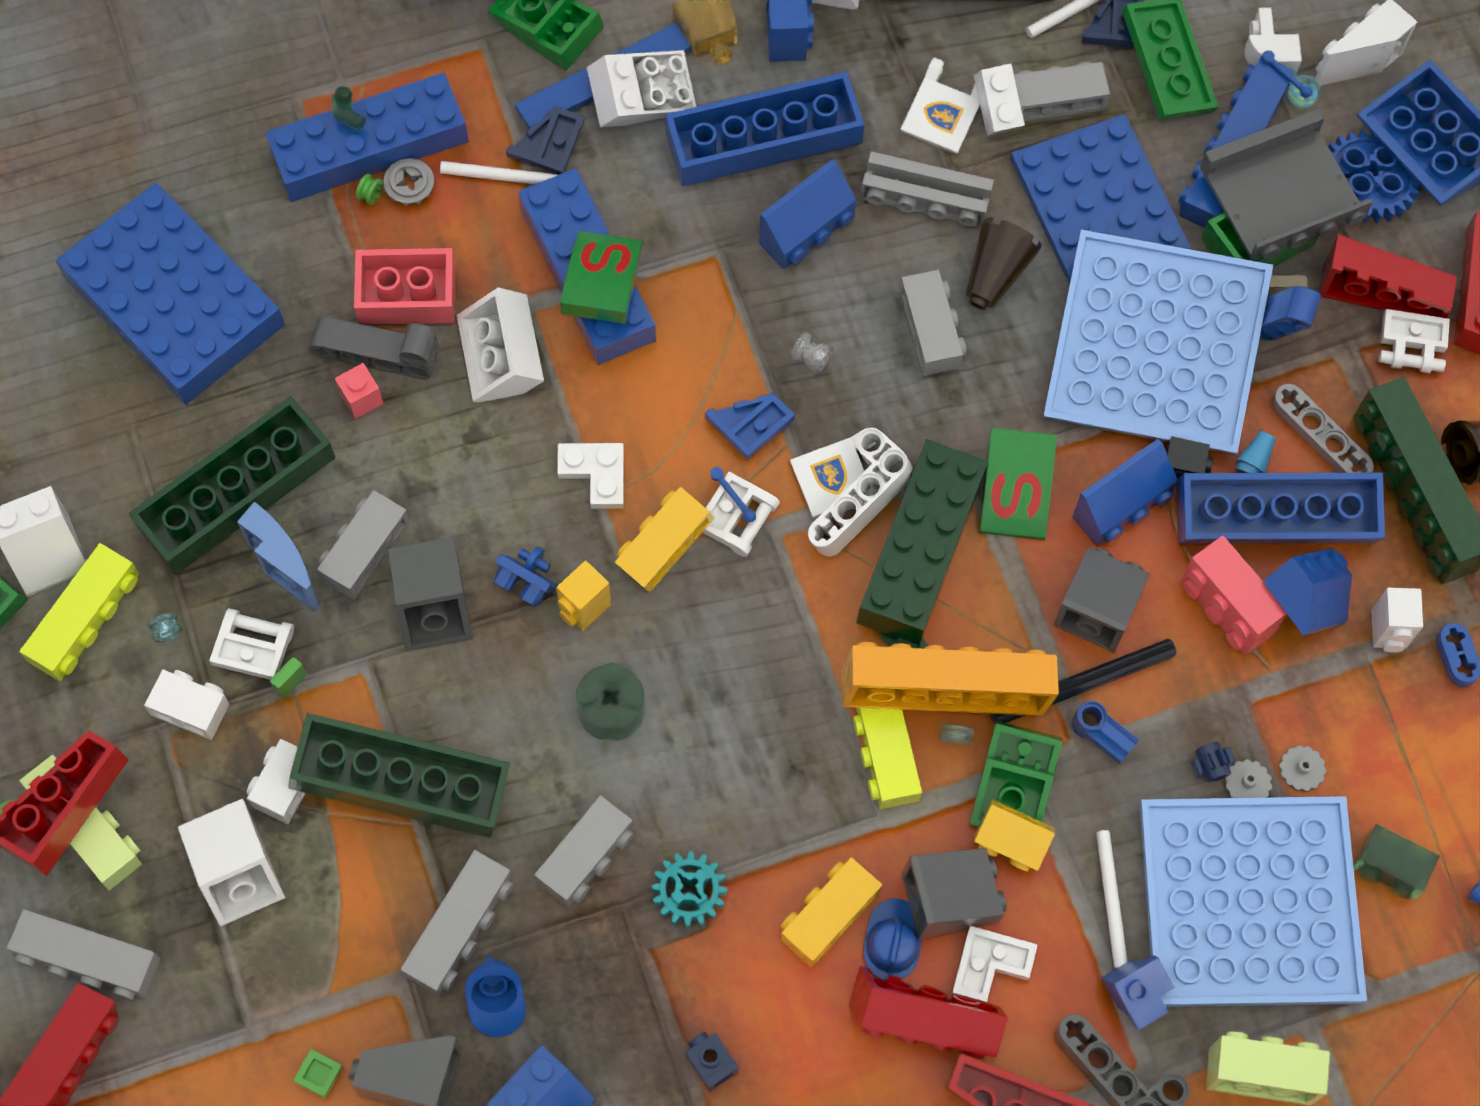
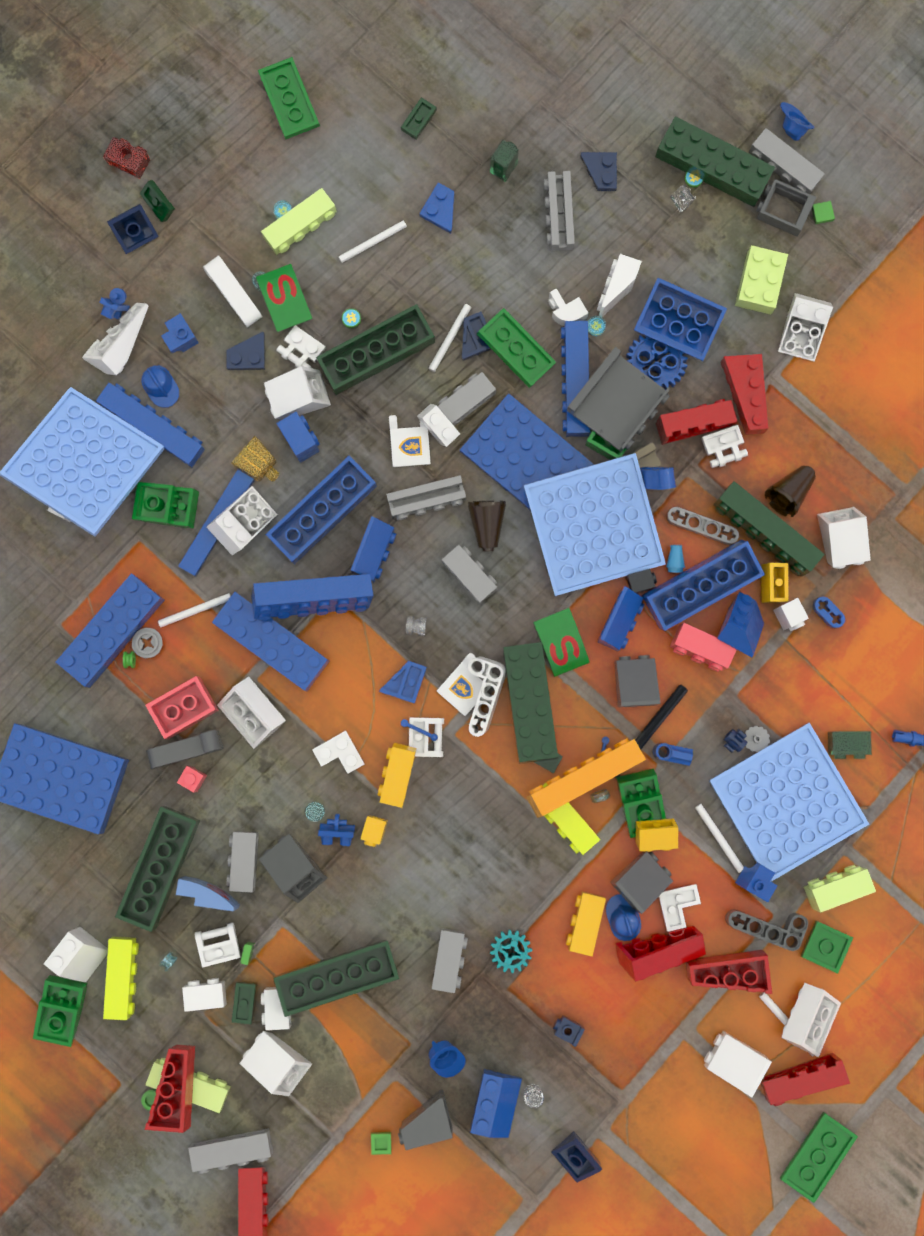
camera: 25 degrees left, 15 degrees up
clear green arm [331,86,366,132] -> none
light grey brick [400,850,514,997] -> none
dark blue wing [506,106,585,175] -> none
green slope [560,231,643,324] -> none
clear green brick [576,663,645,741] -> none
blue hinge [1261,50,1312,98] -> none
light grey piece [1279,745,1326,792] -> none
none -> dark green plate [231,982,256,1025]
none -> blue brick [251,574,373,620]
none -> clear light blue tile [305,802,325,822]
none -> yellow brick [761,563,788,603]

